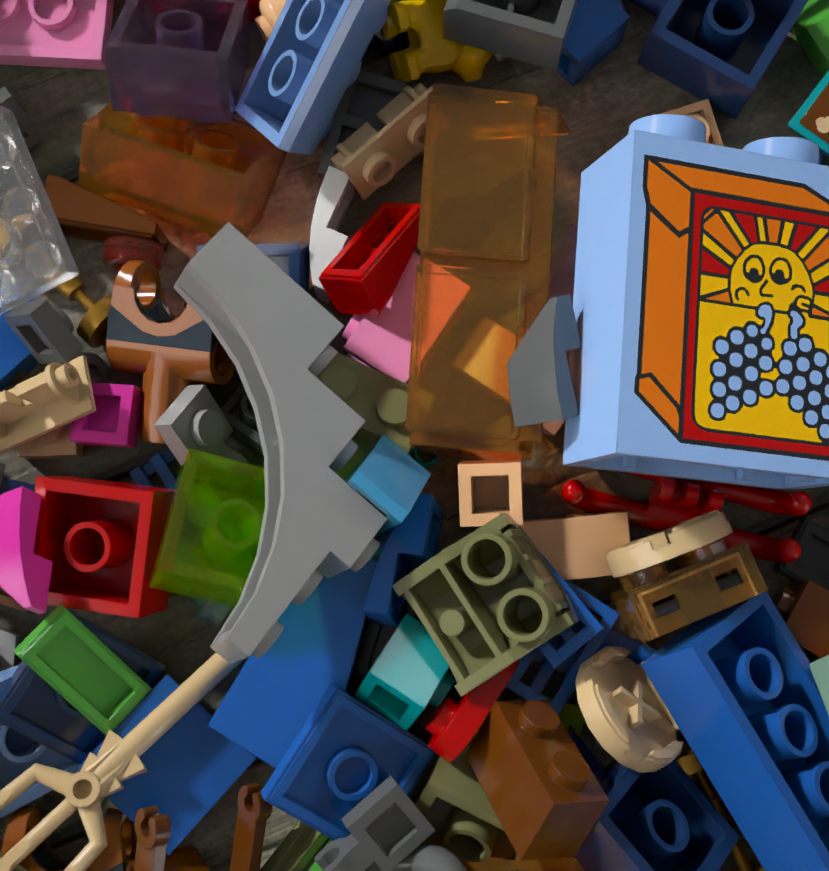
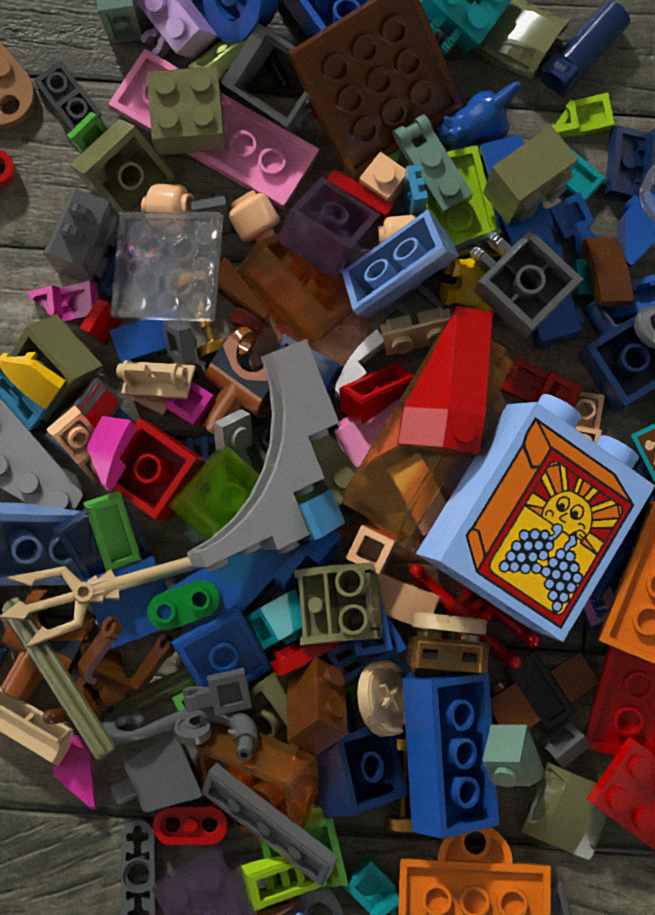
camera: 20 degrees right, 0 degrees up
dark grey slope [507,294,582,427] -> none
none -> green plate [147,580,221,630]
none -> light nougat head [228,190,280,245]
none -> red wedge [397,306,493,457]
none -> red slope [500,357,583,407]

